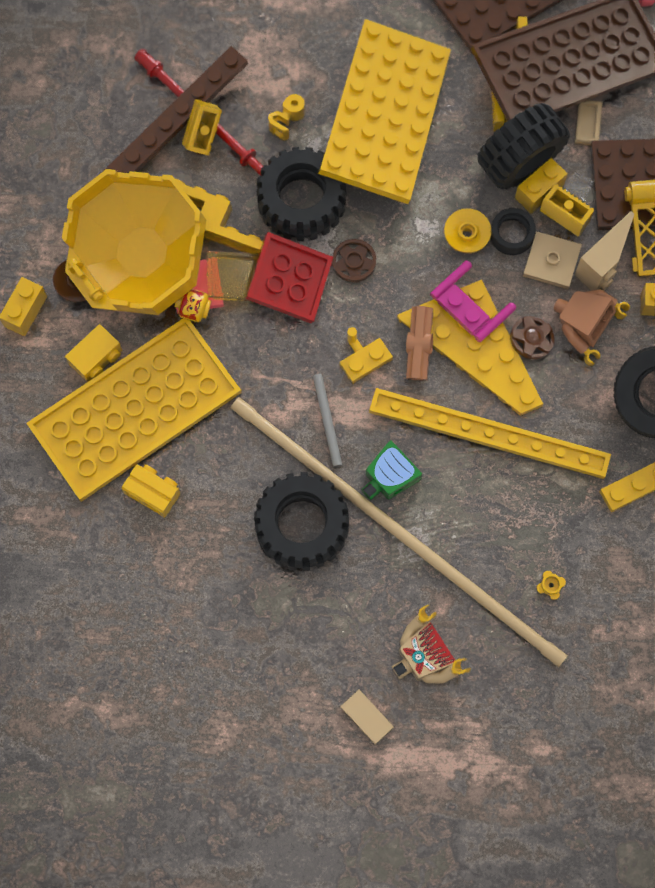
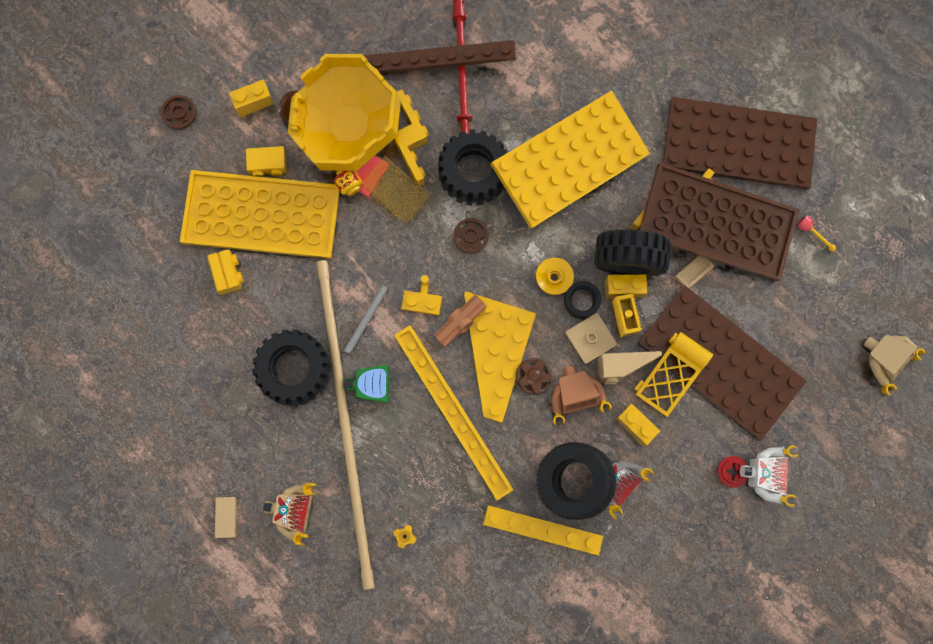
camera: 35 degrees right, 5 degrees up
yellow brick [182,99,222,155] -> none
red plate [245,232,333,324] -> none
yellow leg [268,94,305,141] -> none
dark pink plate [430,261,516,343] -> none

